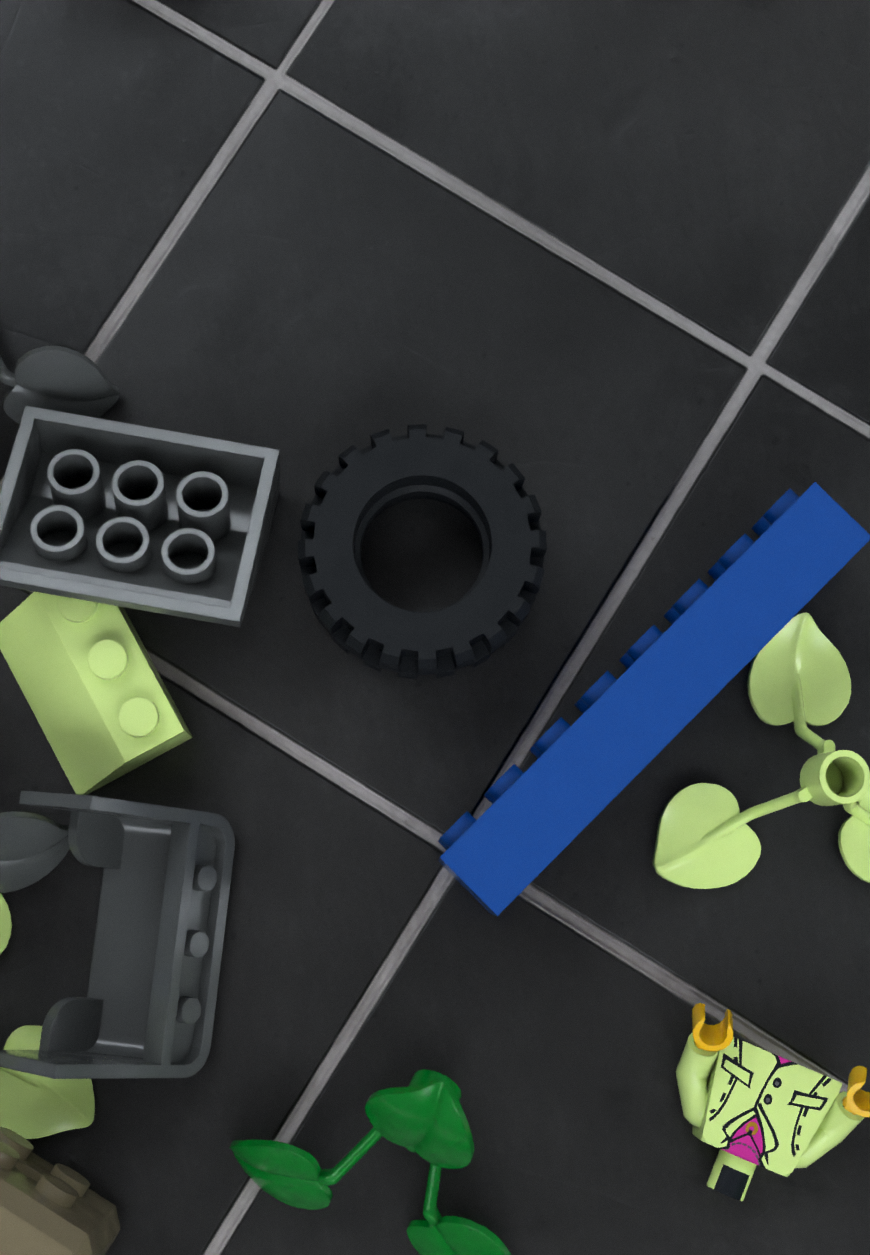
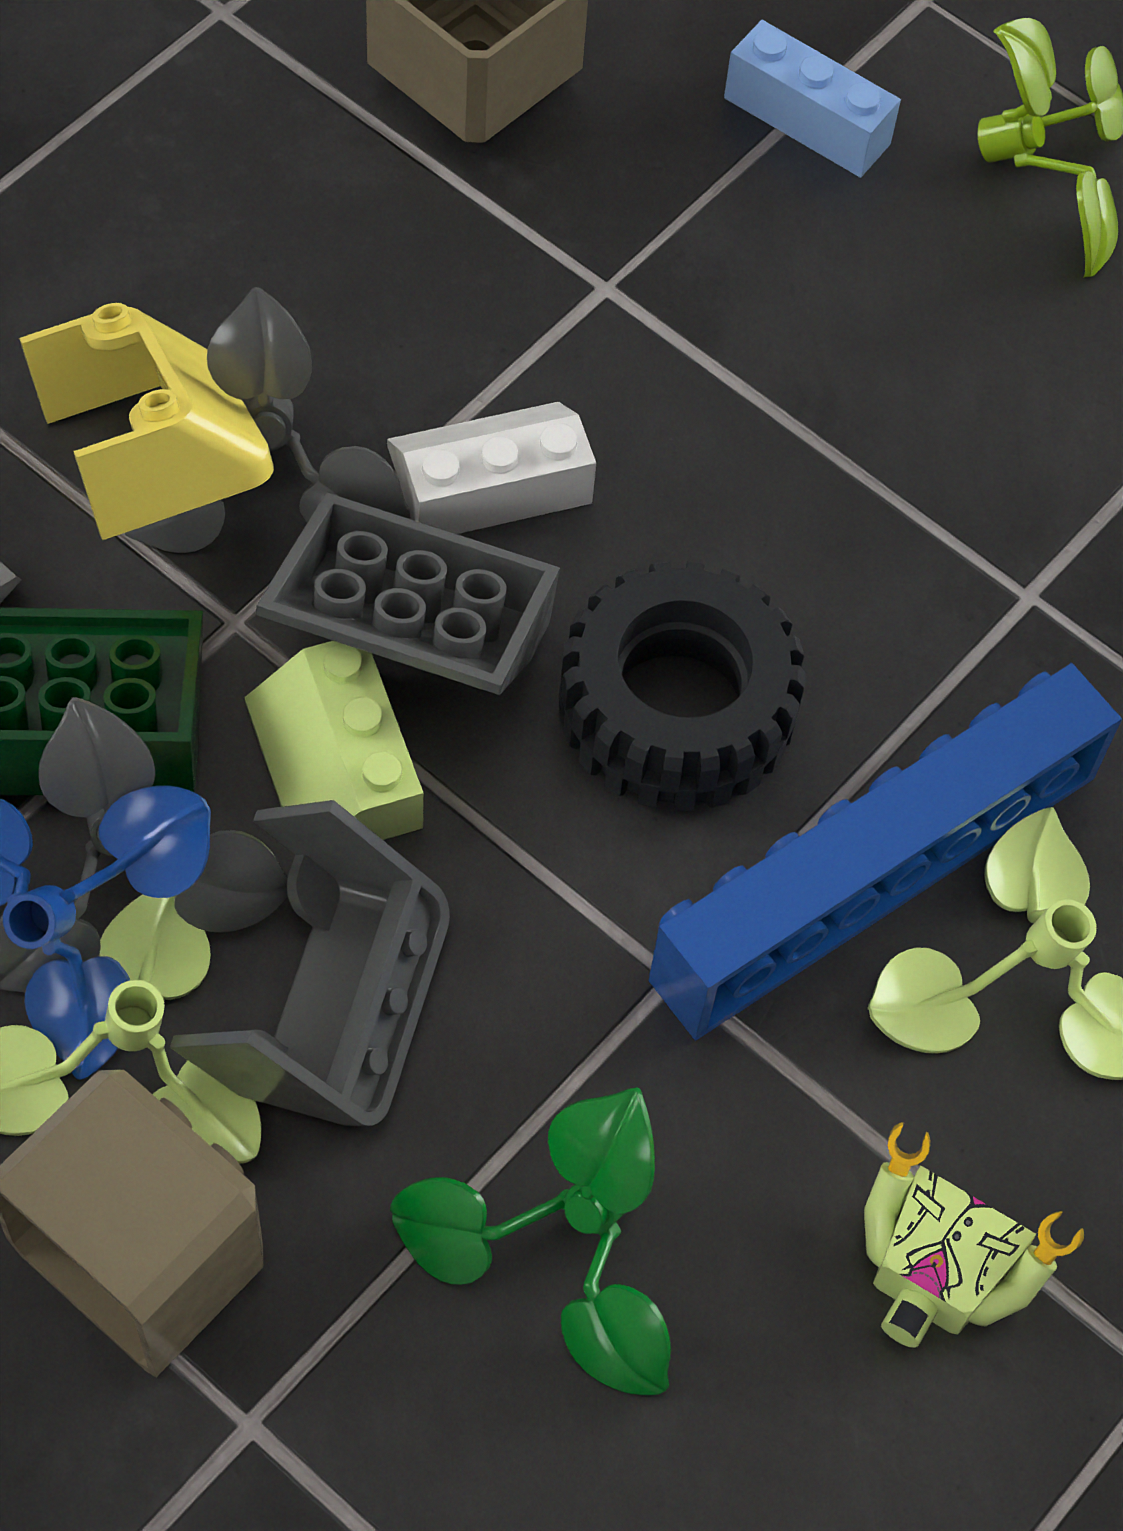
camera: 10 degrees right, 20 degrees down
none -> white slope [387,402,596,534]

